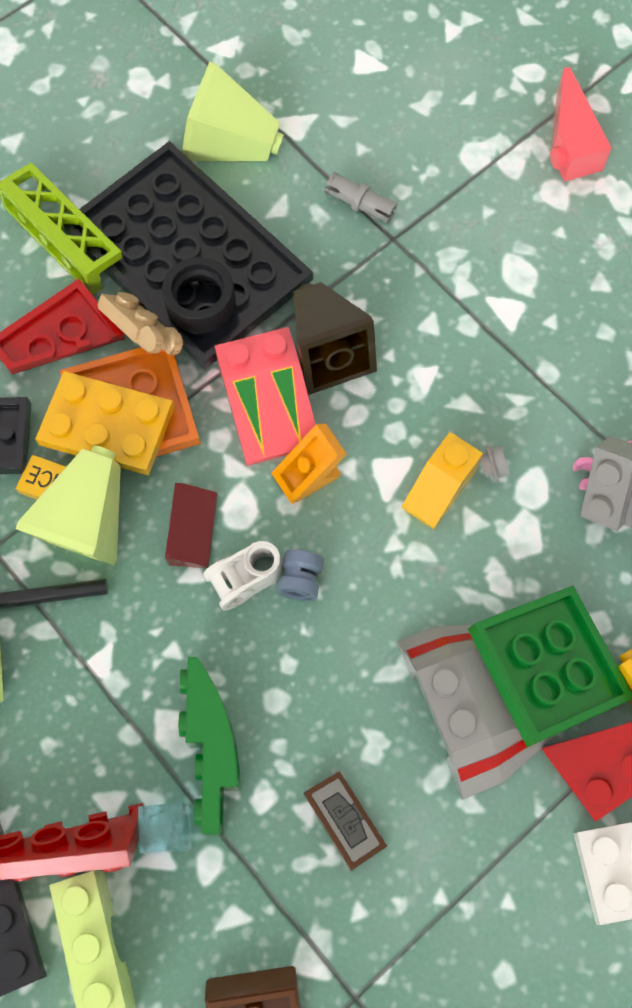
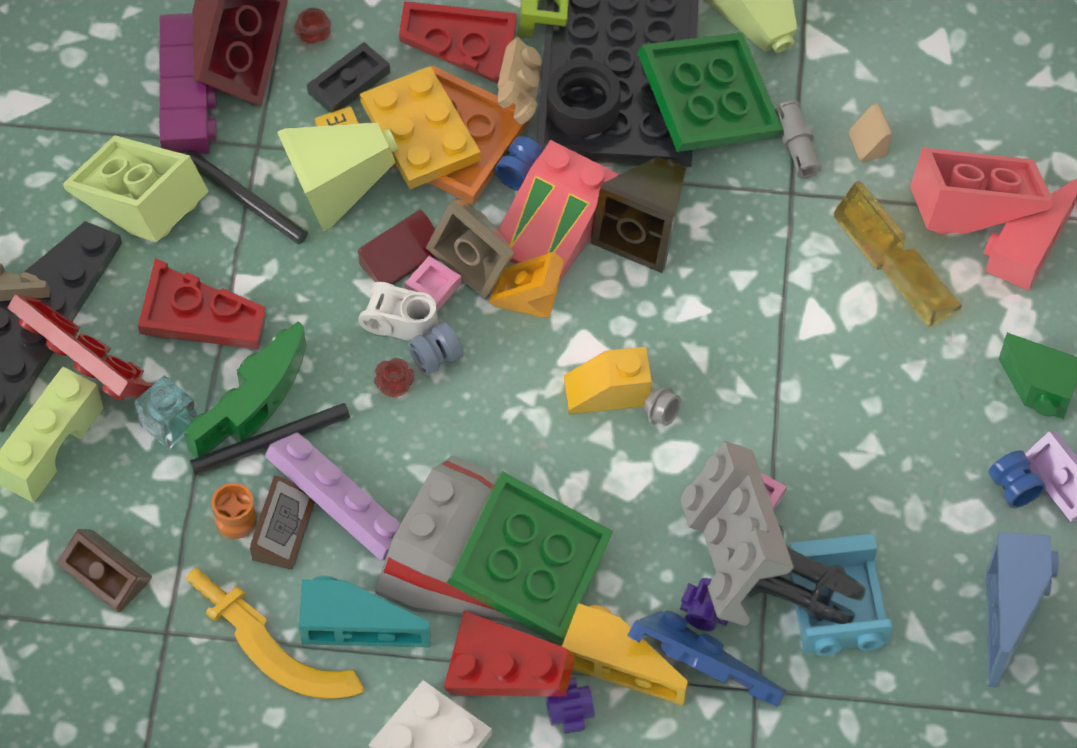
camera: 45 degrees right, 10 degrees down
none -> red wing [138,258,267,350]
none -> yellow sword [186,568,364,699]
none -> black bar [189,403,350,476]
none -> orange wheel [211,483,257,539]
none -> lavender plate [265,432,400,561]
none -> teal slope [299,576,431,647]
none -> clear red plate [374,358,414,397]
none -> bright pink plate [405,256,461,312]
none -> dark tan slope [426,200,515,299]
none -> blue wheel [495,136,544,191]
none -> green plate [637,32,783,152]
none -> clear yellow slope [833,181,906,270]
none -> tan slope [848,103,892,162]
none -> clear yellow slope [882,248,962,327]
none -> coral slope [910,147,1054,234]

